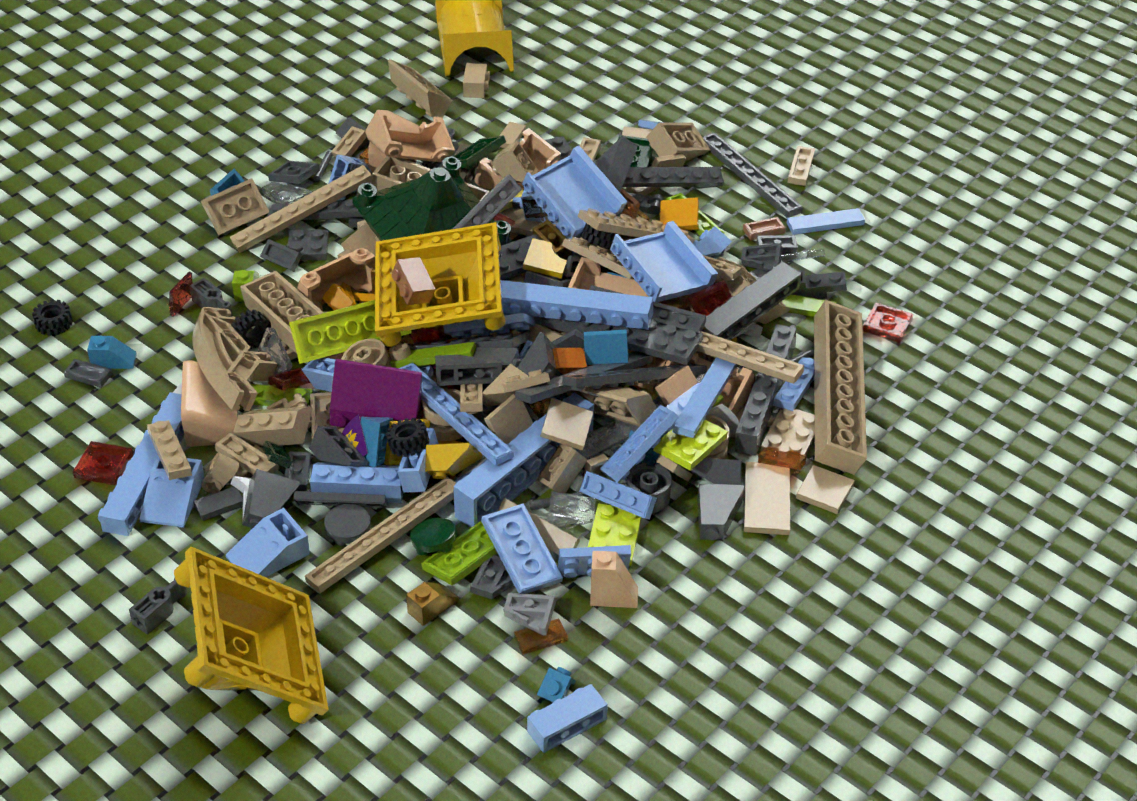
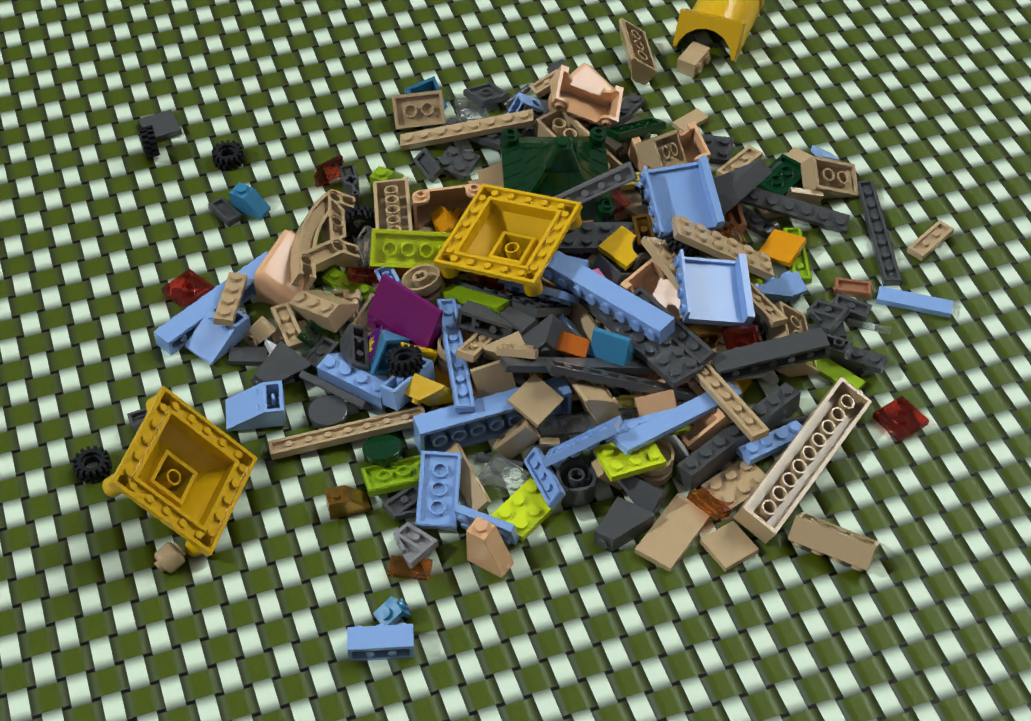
camera: 30 degrees right, 5 degrees up
tan tile [389,343,411,361] -> none
brick [392,257,436,305] -> none
dark grey tile [552,329,584,349] -> none
none -> black tyre [73,446,112,484]
none -> tan head [154,542,186,573]
none -> tan slope [788,512,881,572]

